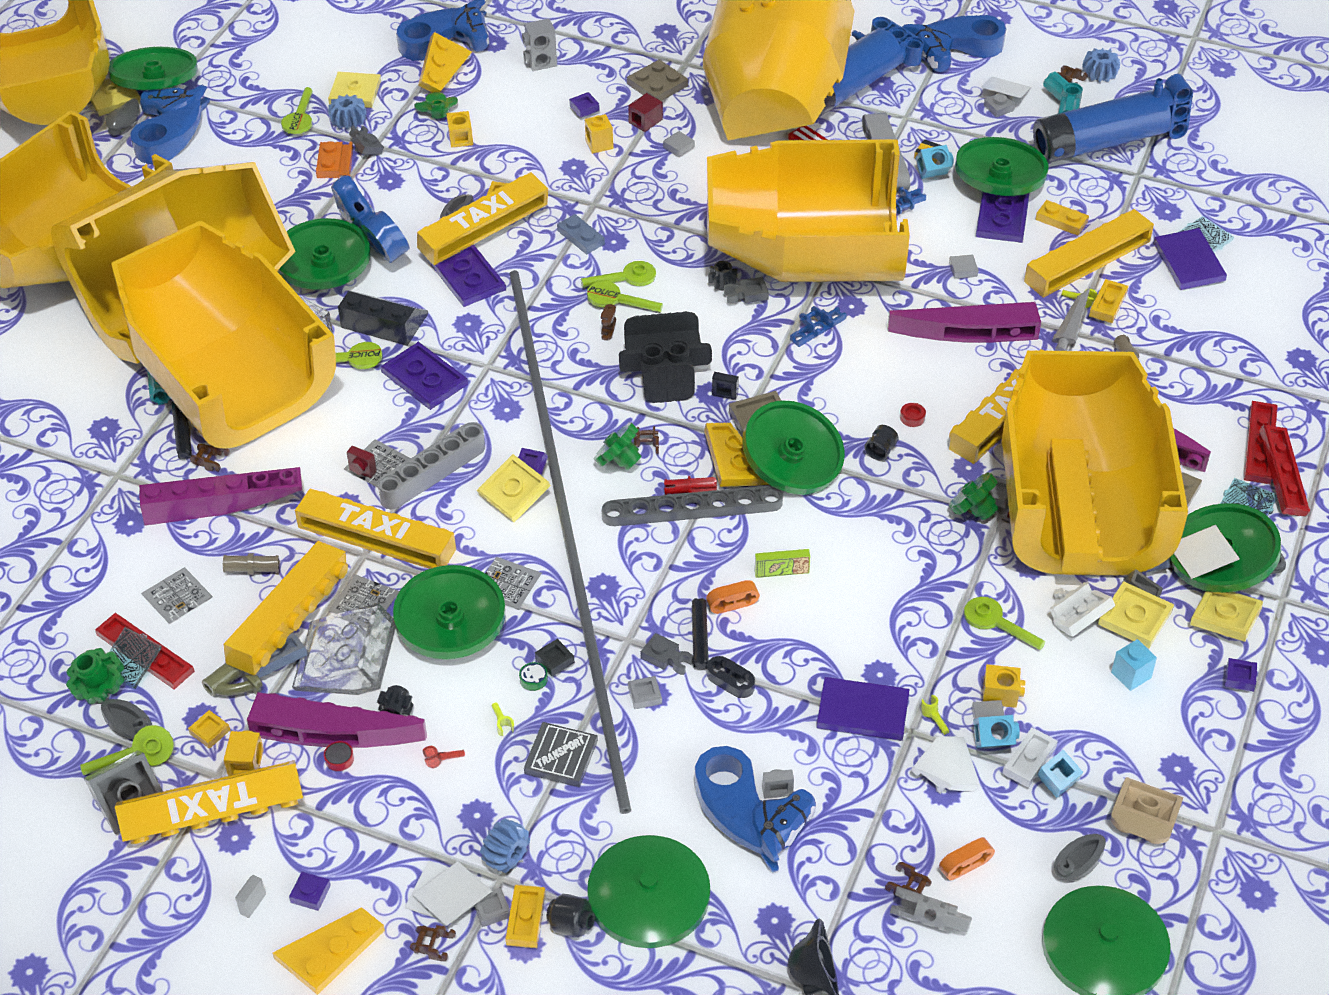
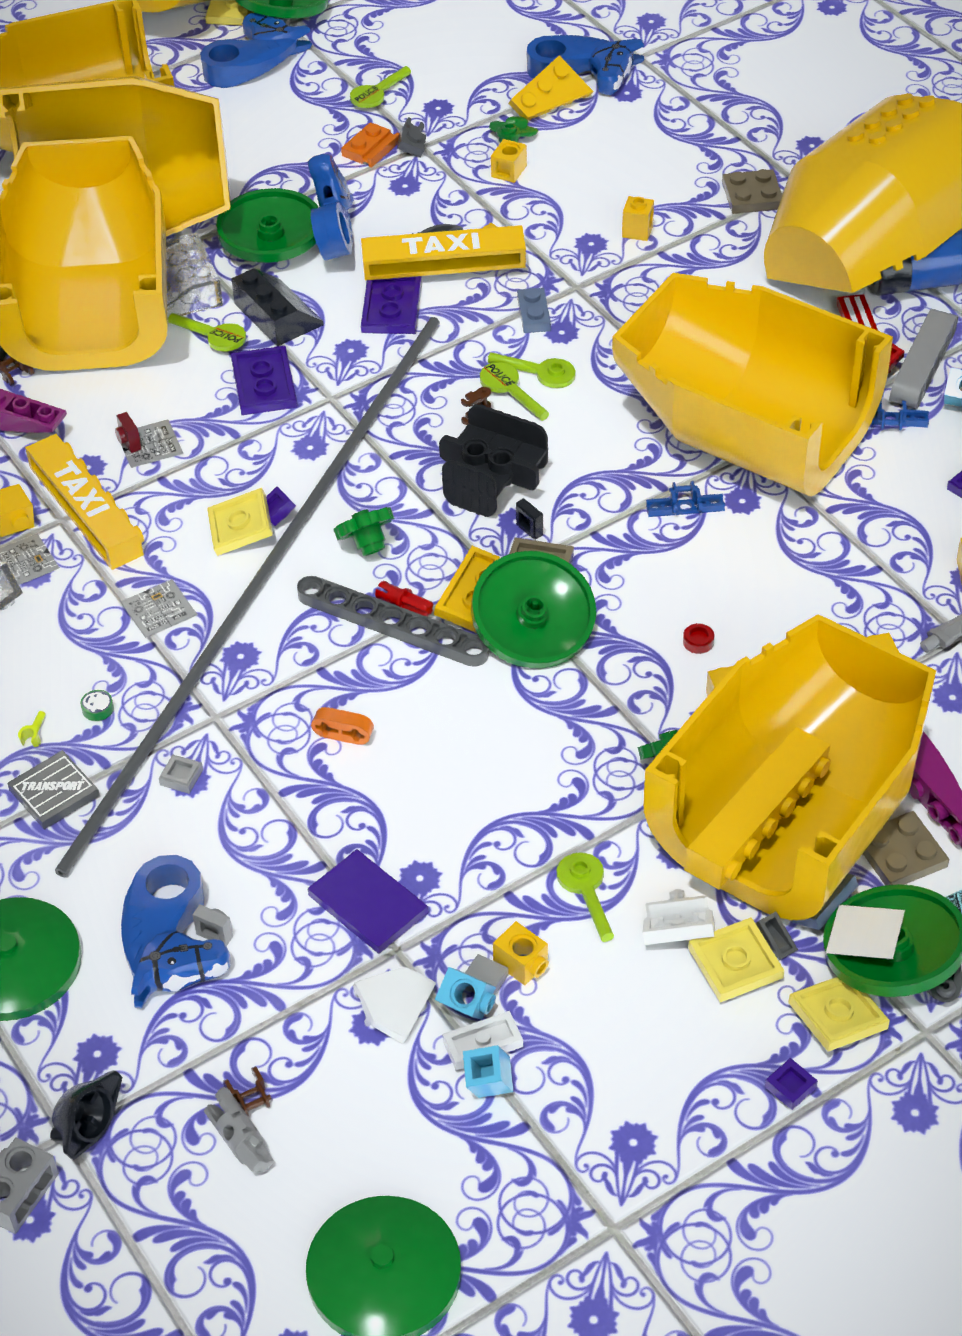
camera: 35 degrees right, 0 degrees up
dark grey arm [106,99,139,135] -> none
light yellow plate [328,72,381,108] -> none
medium blue gear [328,94,367,130] -> none
light grey beam [378,422,485,510] -> none
green dish [393,565,506,659] -> none
light grey brick [522,18,557,72] -> none
pearl dark grey plate [535,638,575,676] -> none
dark purple plate [569,92,600,118] -> none
dark red brick [628,93,663,132] -> none
reddish brown piece [634,426,659,454] -> none
dark grey plate [640,633,693,675] -> none
light grey tile [663,131,695,157] -> none
black axle [692,598,709,670] -> none
black beam [707,656,755,698] -> none
black gear [708,261,738,291] -> none
dark grey plate [724,276,769,303] -> none
tile [754,549,811,578] -> none
black wheel [864,424,899,461] -> none
magenta slope [887,302,1041,343] -> none
neon yellow hand [921,695,950,735] -> none
orange beam [939,837,995,880] -> none
light grey tile [949,254,979,279] -> none
dark grey arm [1053,834,1106,881] -> none
medium azure brick [1111,639,1157,691] -> none
tan slope [1111,777,1184,844] -> none

